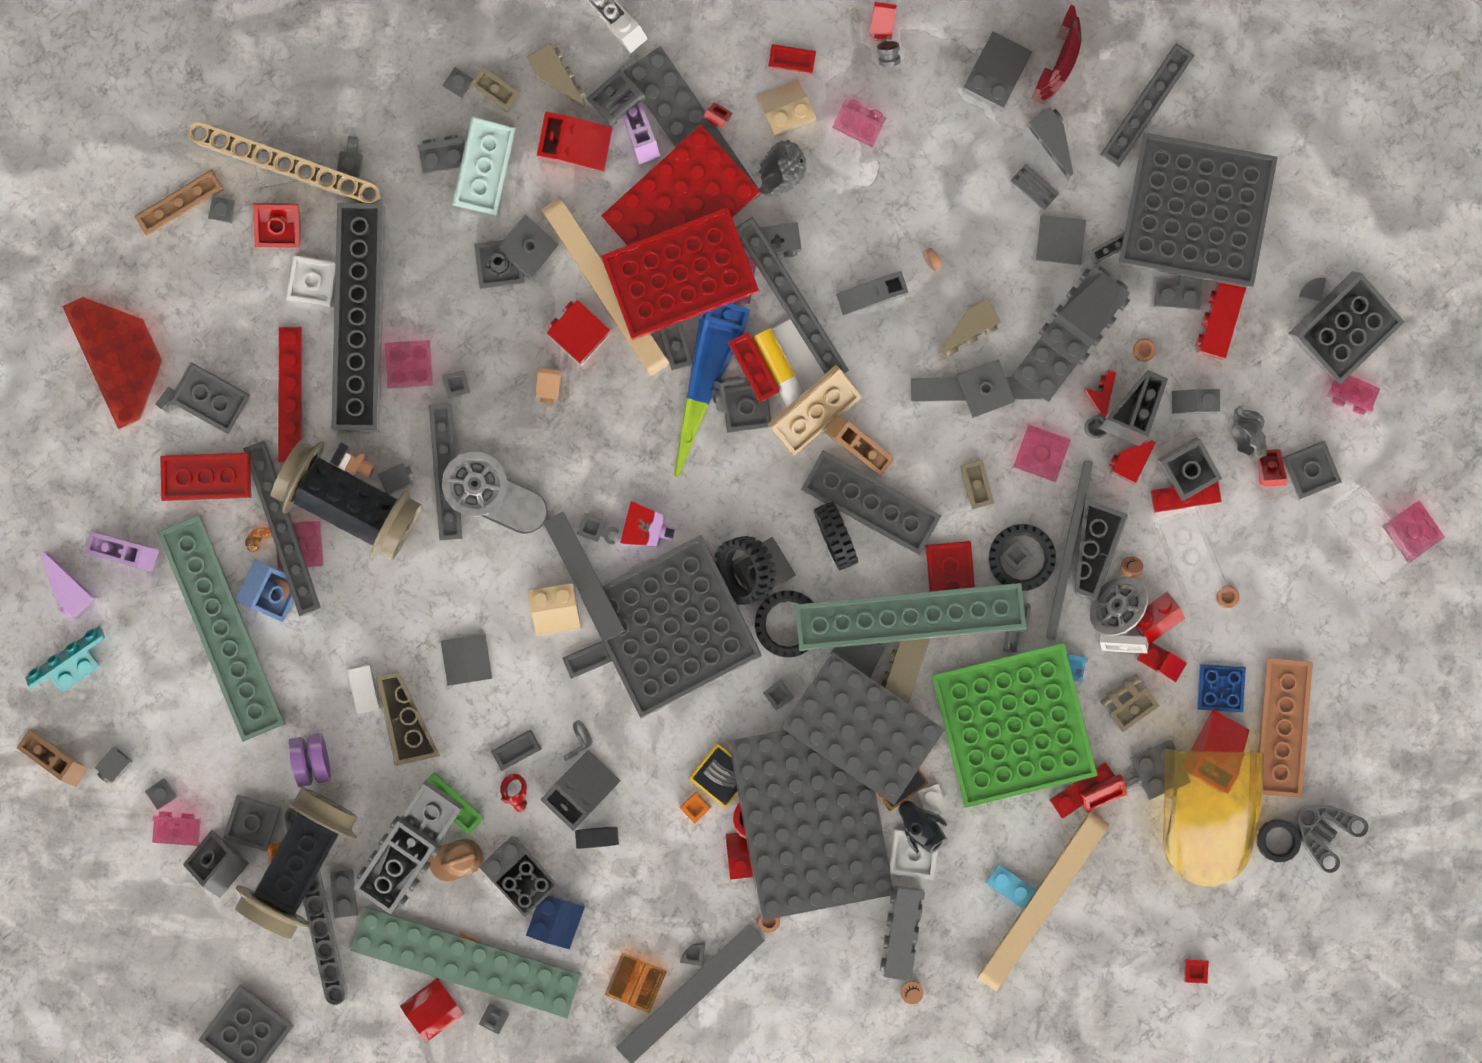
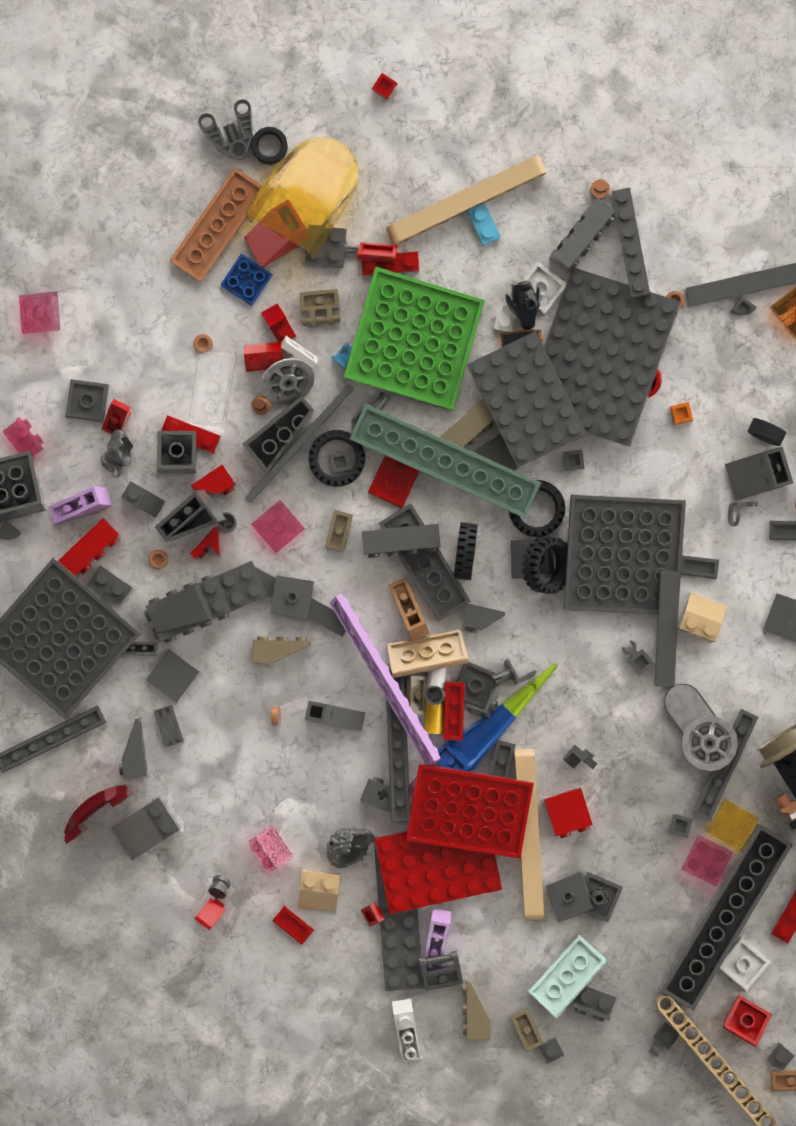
camera: 150 degrees left, 0 degrees up
dark grey brick [377,463,415,495] -> none
red slope [536,111,613,172] -> none
slope [536,367,563,404] -> none
torso [620,501,676,547] -> none
slope [688,743,738,809] -> none
red slope [725,833,753,880] -> none
none -> lavender slope [49,486,112,525]
none -> lavender plate [329,593,440,765]
none -> dark grey brick [362,524,441,558]
none -> dark tan plate [406,676,427,715]
none -> dark grey wheel [424,686,445,705]
none -> dark grey slope [463,603,506,633]
none -> dark grey bracket [491,658,537,687]
none -> dark grey bracket [563,745,597,769]
none -> dark grey plate [611,187,651,300]
none -> clear yellow tile [706,799,759,851]

